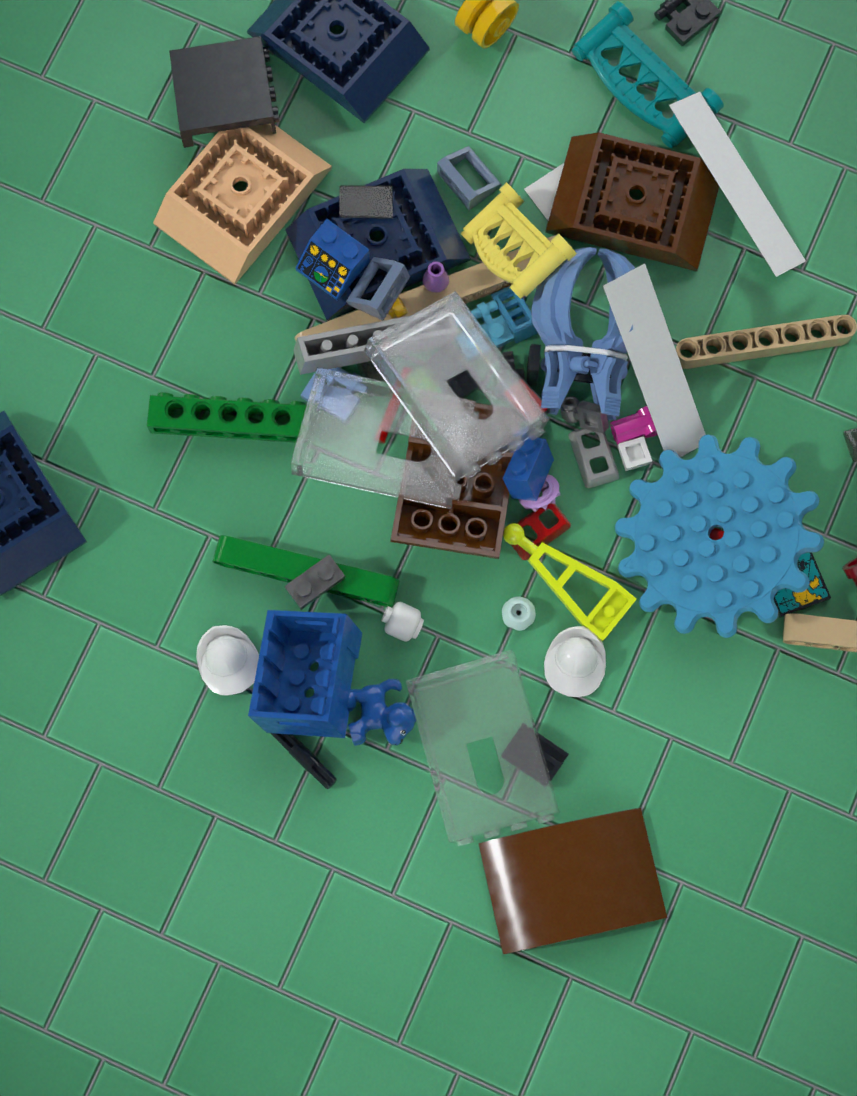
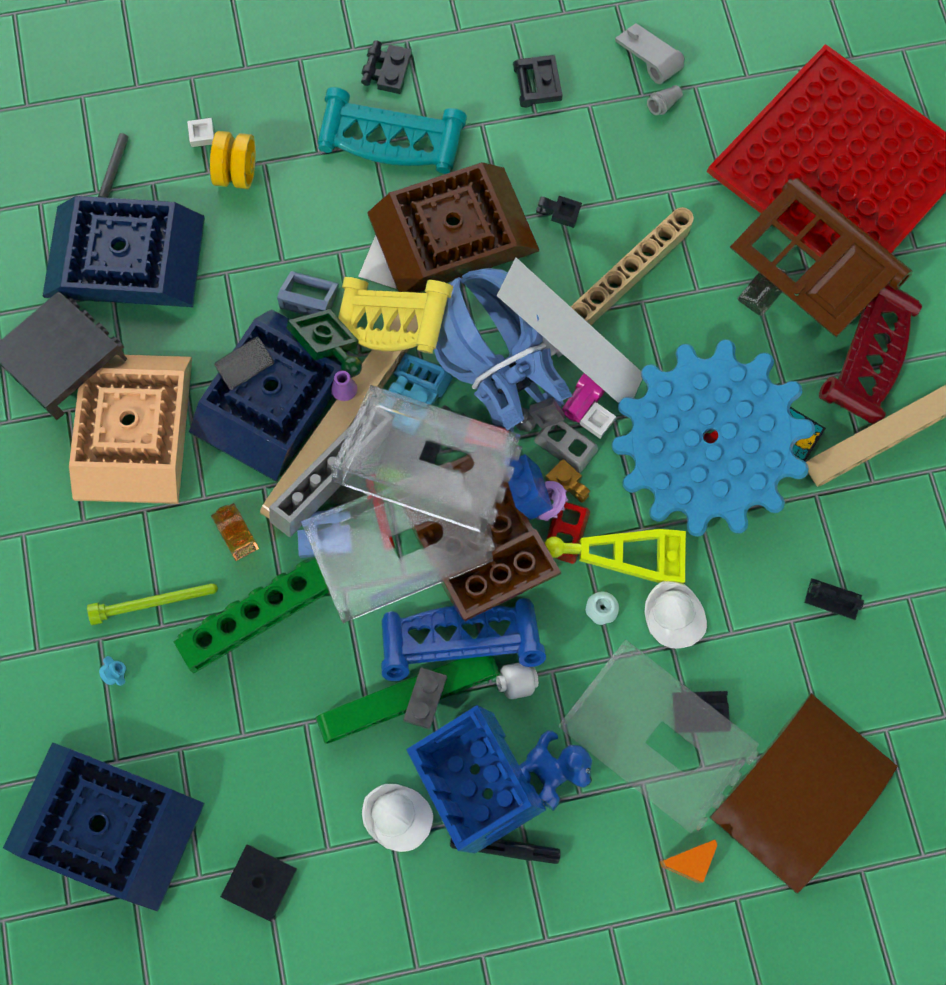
camera: 40 degrees left, 5 degrees down
blue slope [295,219,370,301] -> none
sand blue tile [346,257,410,321] -> none
yellow plate [388,296,408,319] -> none
black tile [526,344,541,386] -> none
white sticker [669,92,806,277] -> none
none -> lime piece [87,583,218,625]
none -> medium azure plate [99,656,126,686]
none -> clear orange slope [211,503,259,561]
none -> black plate [220,844,297,922]
none -> dark green plate [286,309,362,377]
none -> blue piece [381,598,546,681]
none -> black plate [513,55,563,108]
none -> black plate [536,196,582,228]
none -> pearl gold plate [545,459,590,503]
none -> orange slope [660,840,717,884]
none -> black hinge [804,578,864,620]

